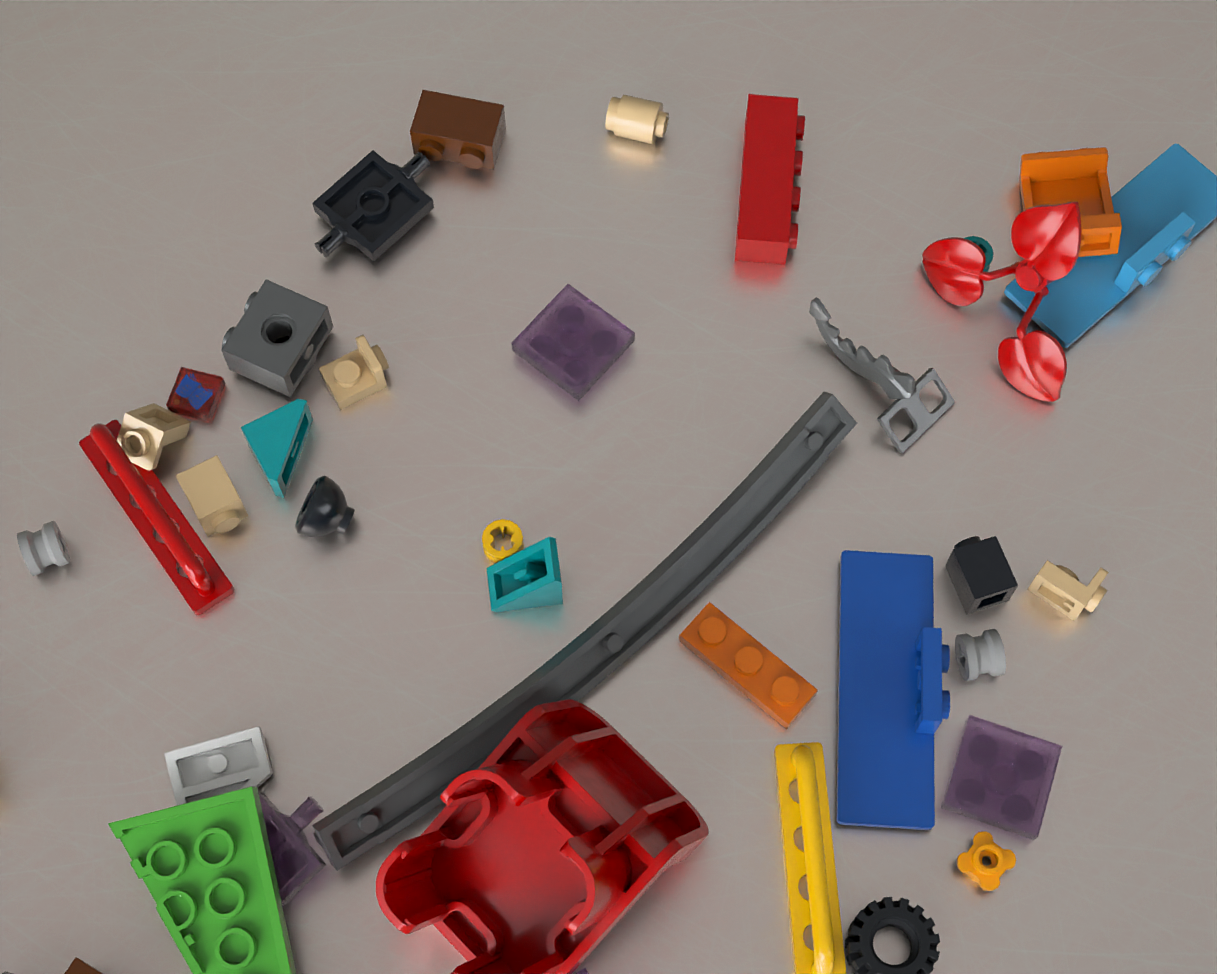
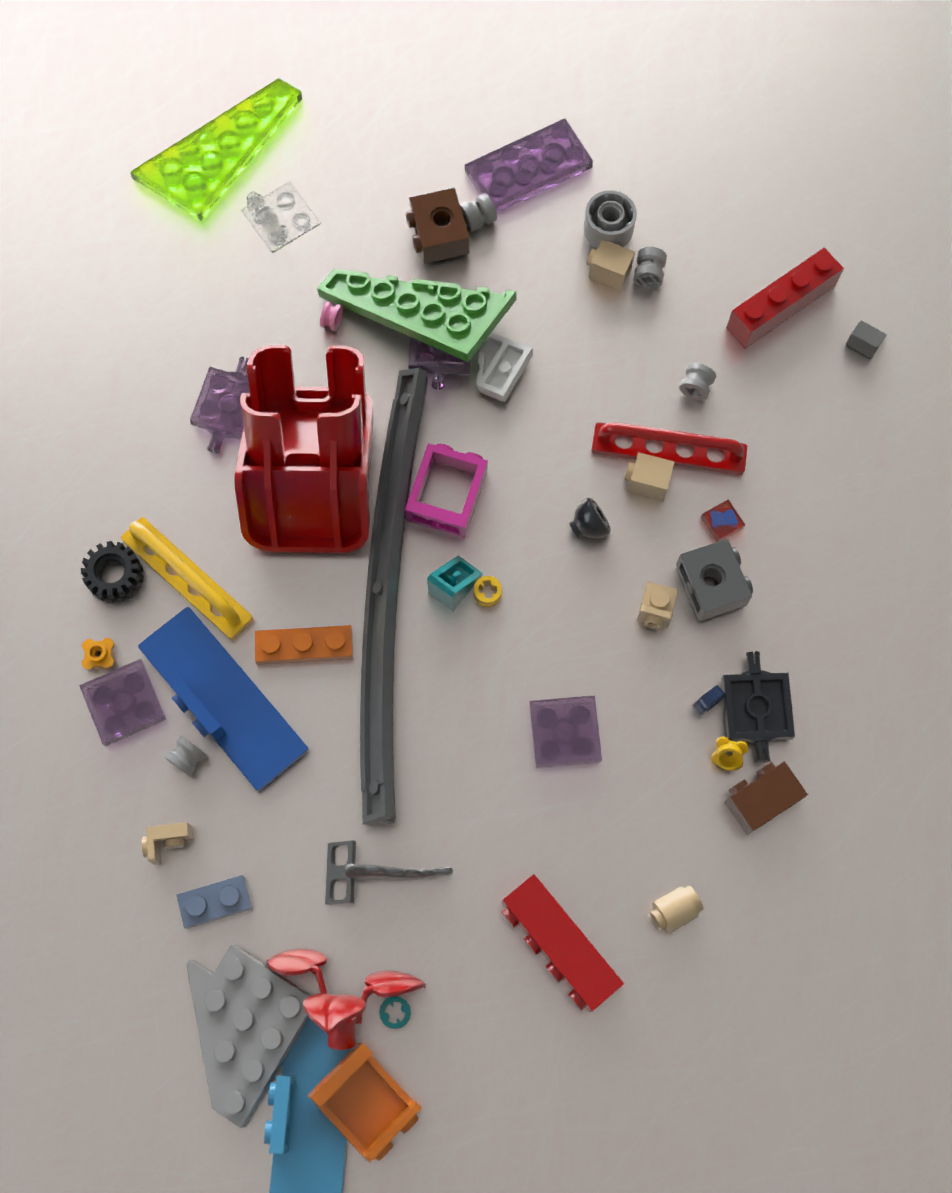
camera: 135 degrees right, 5 degrees up
tan bracket [117,403,191,471] -> none
teal slope [241,399,313,498] -> none
black brick [945,536,1018,615] -> none
none -> sand blue piece [176,875,253,929]
none -> light grey wing [186,945,312,1128]
none -> dark pink window [405,443,488,538]
none -> dark blue tile [692,685,725,715]
none -> yellow plate [711,737,748,771]

